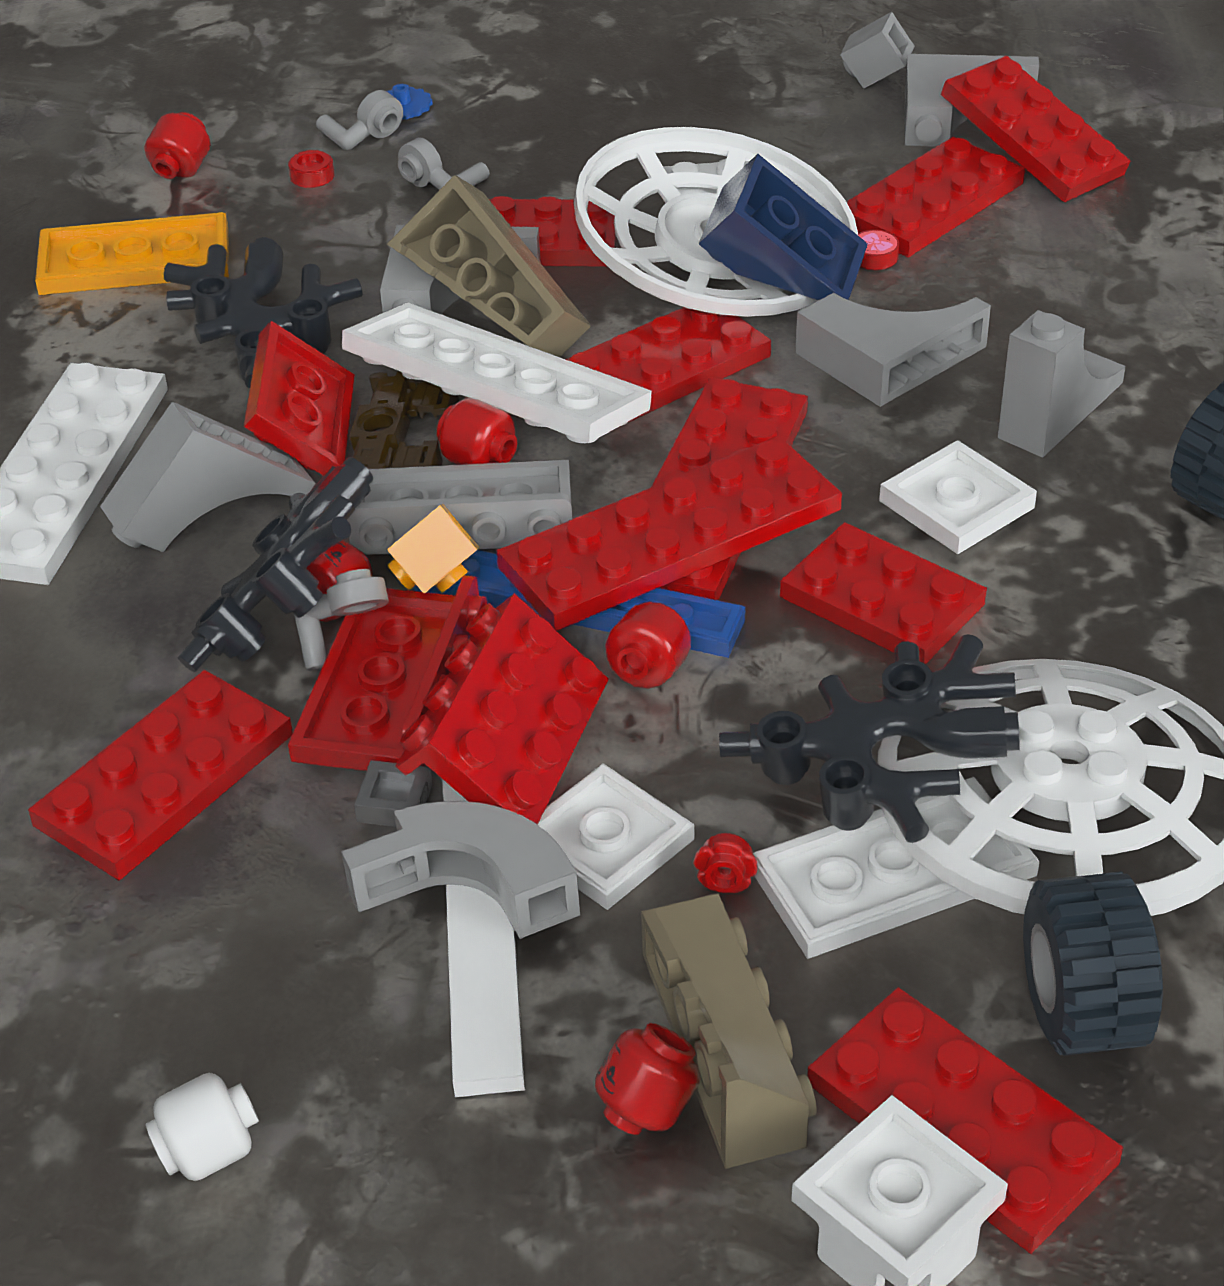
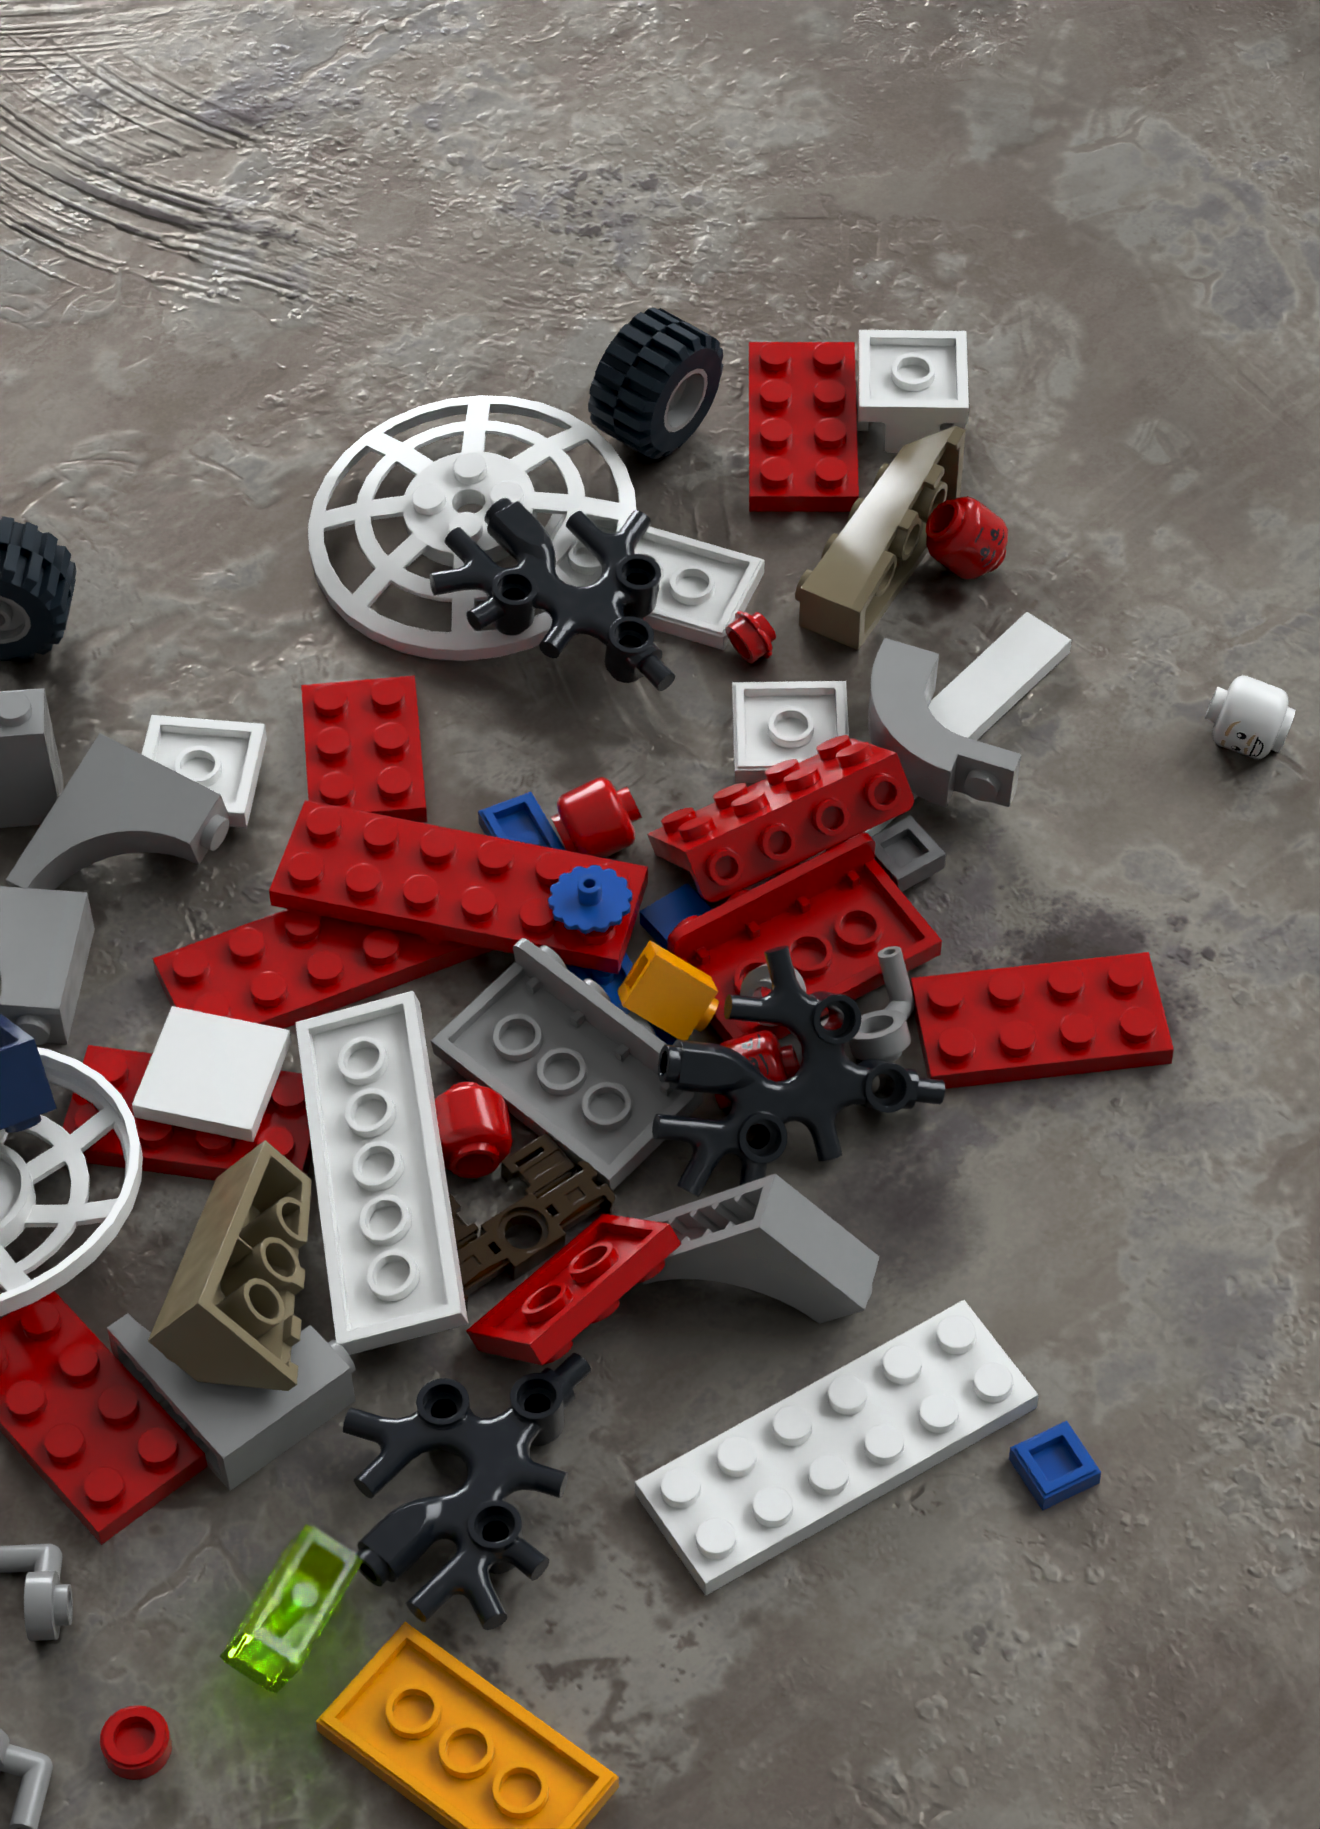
camera: 135 degrees left, 10 degrees up
none -> light grey arch [6,733,229,890]
none -> white tile [132,1006,291,1142]
none -> clear neon green brick [219,1524,363,1694]
none -> blue piece [548,865,632,934]
none -> light grey plate [848,946,915,1062]

